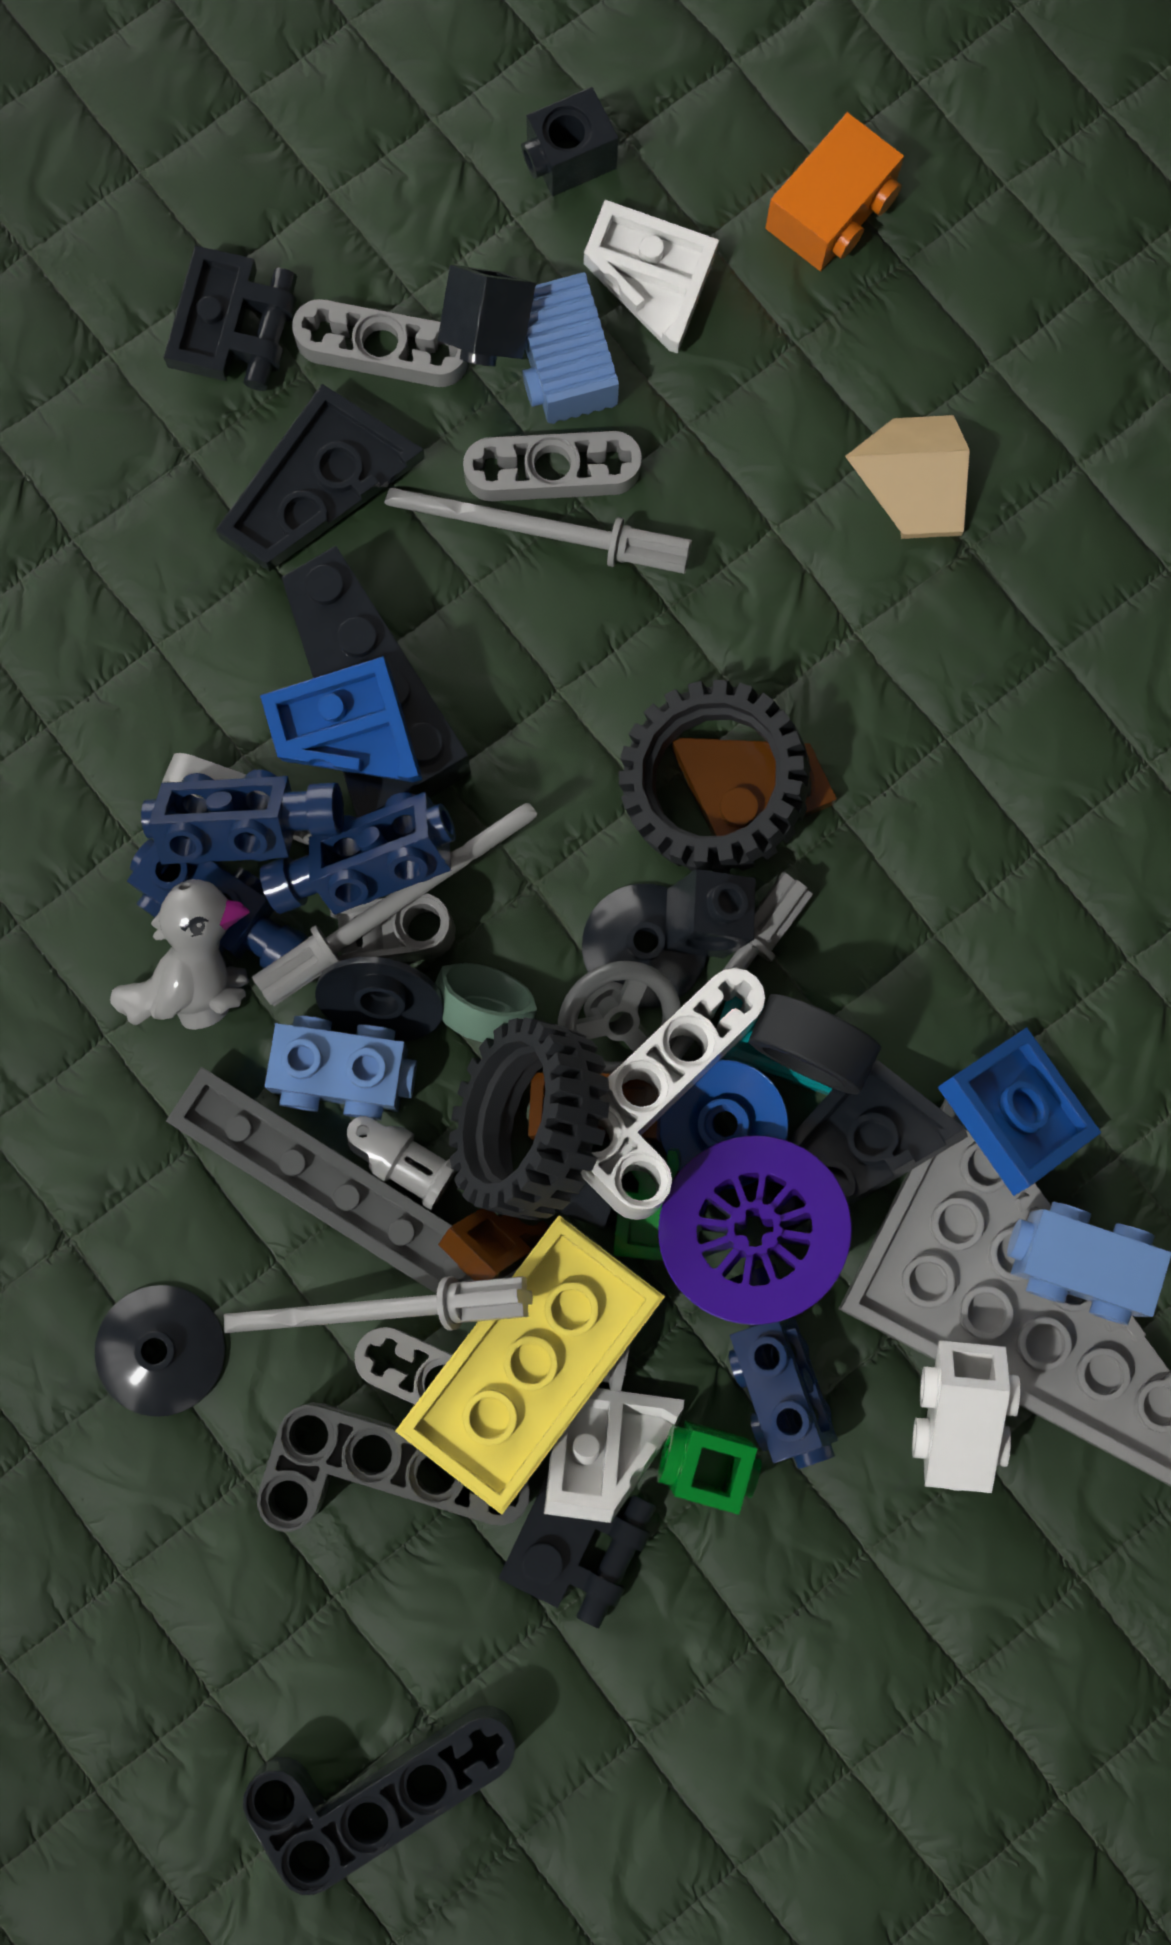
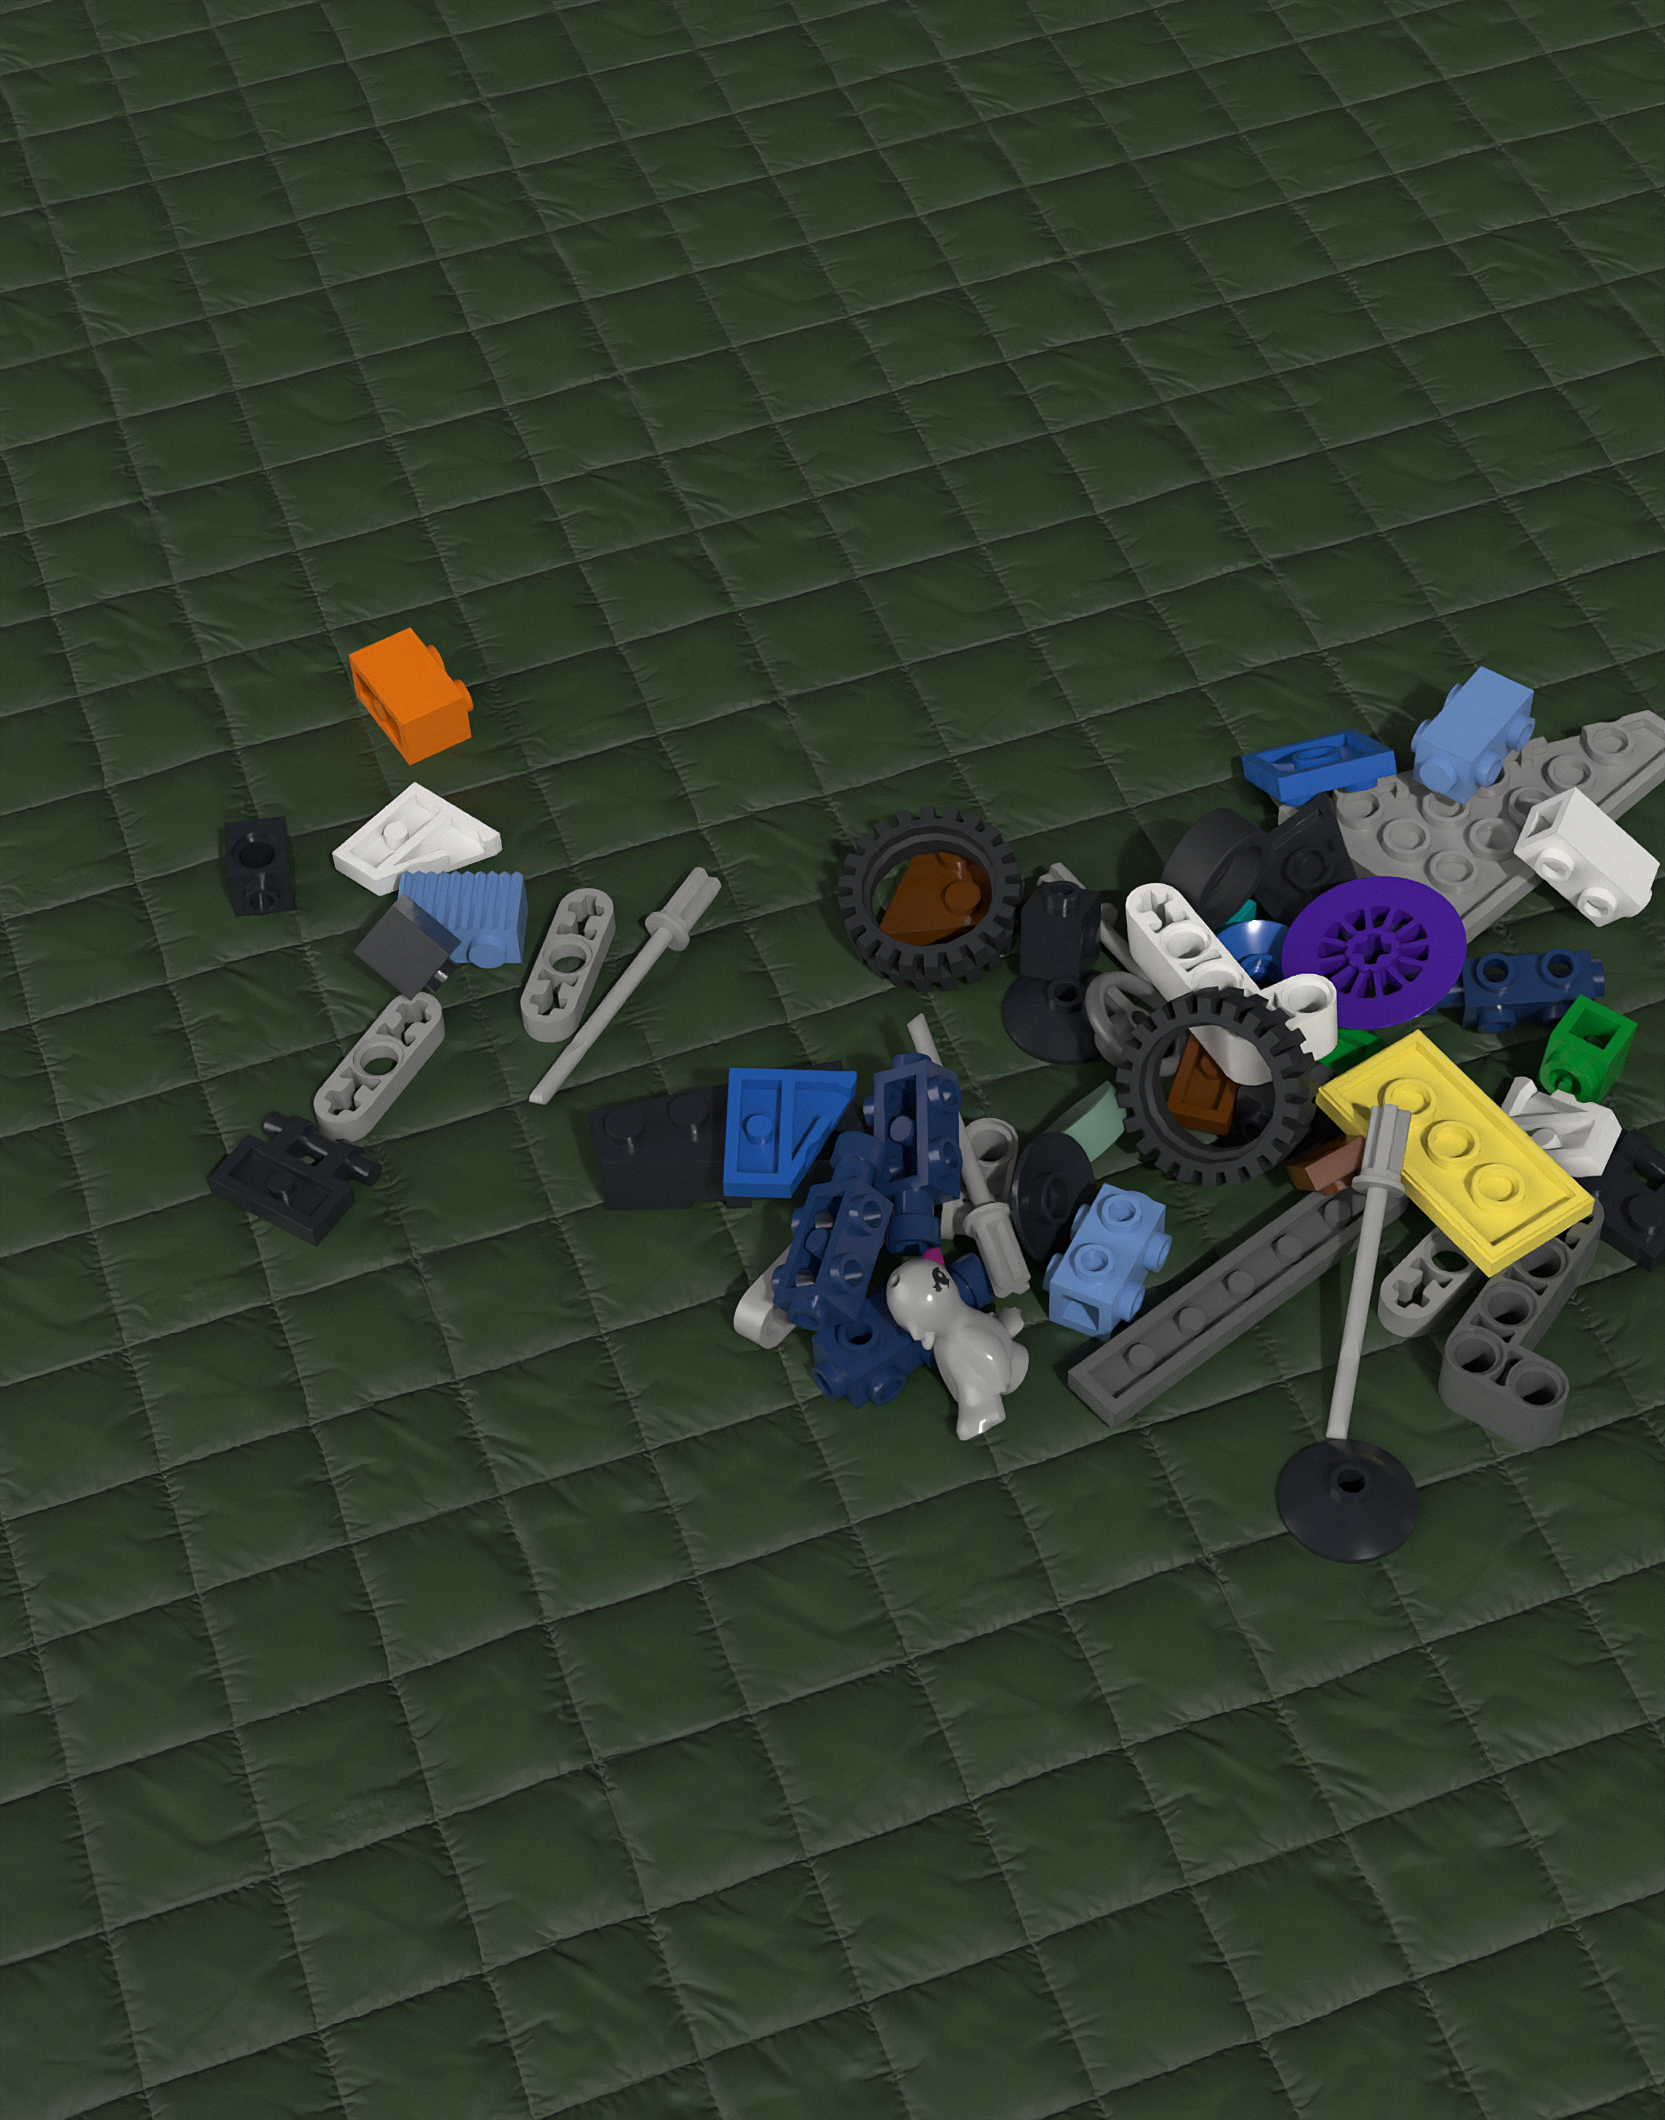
camera: 65 degrees left, 30 degrees down
black wing [216,384,425,571] -> none
light grey piece [347,1116,457,1211] -> none
tan slope [845,415,970,539] -> none

